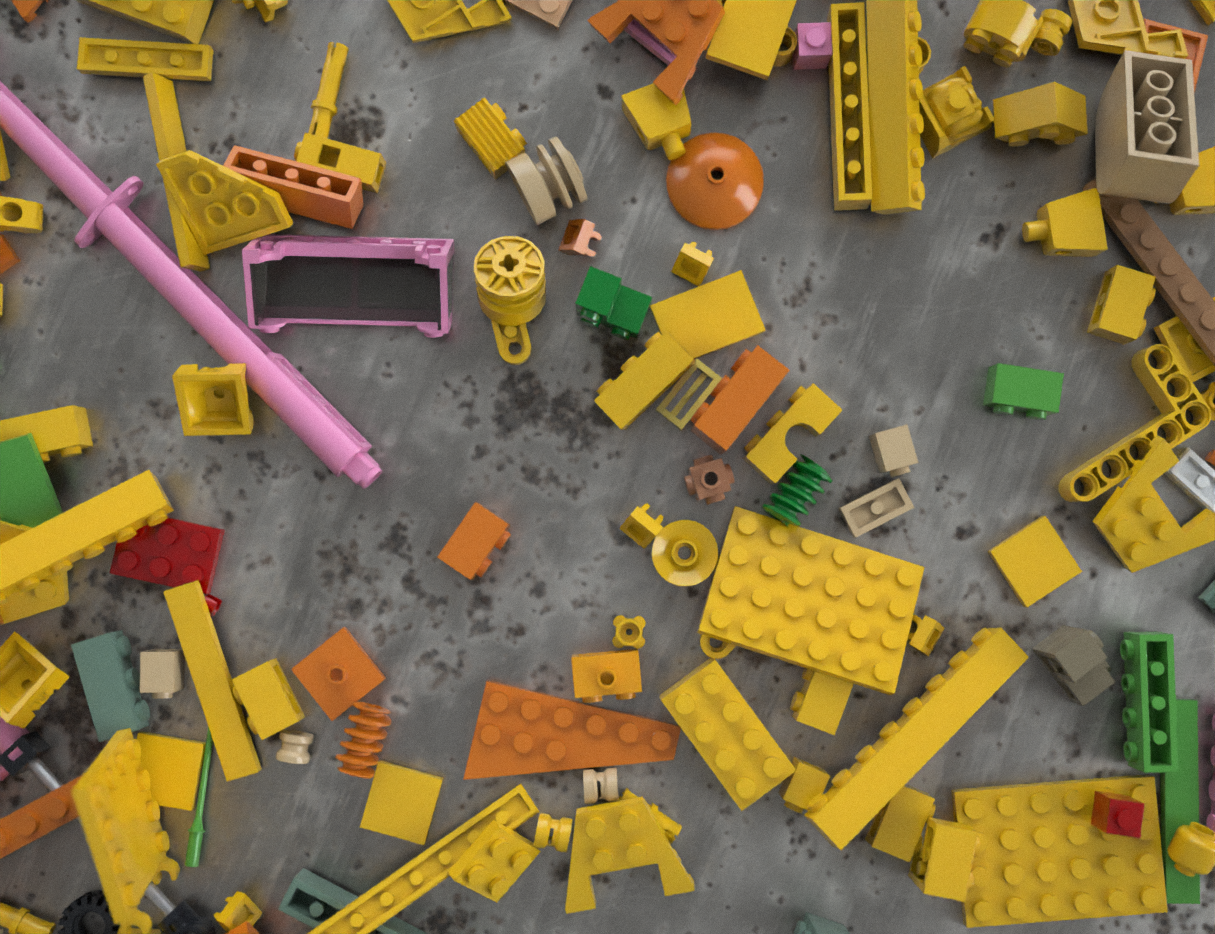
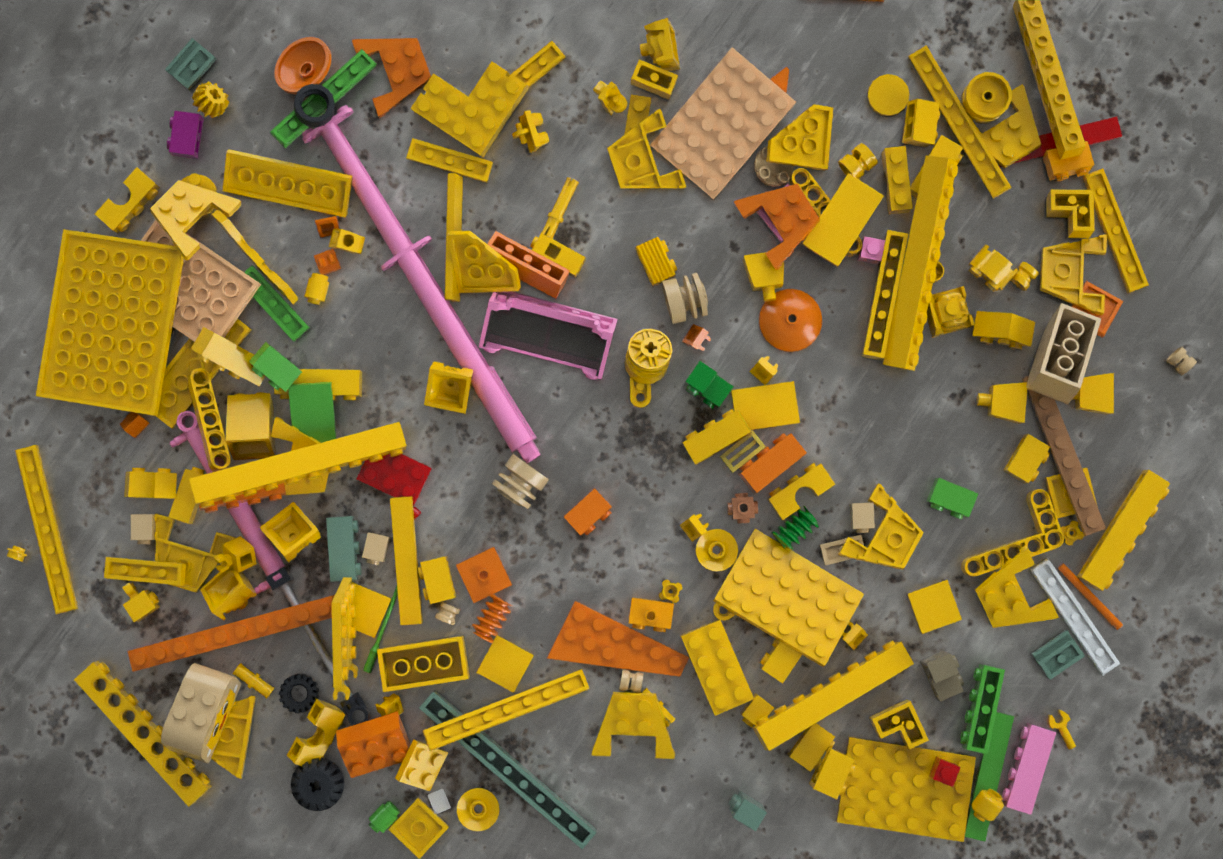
camera: 10 degrees right, 0 degrees up
yellow plate [448,819,541,903] -> none
yellow wheel [533,813,573,853] -> none
none -> yellow brick [377,635,470,692]
none -> tan wheel [492,454,549,509]
none -> yellow wing [838,483,924,570]
none -> yellow brick [869,699,929,749]

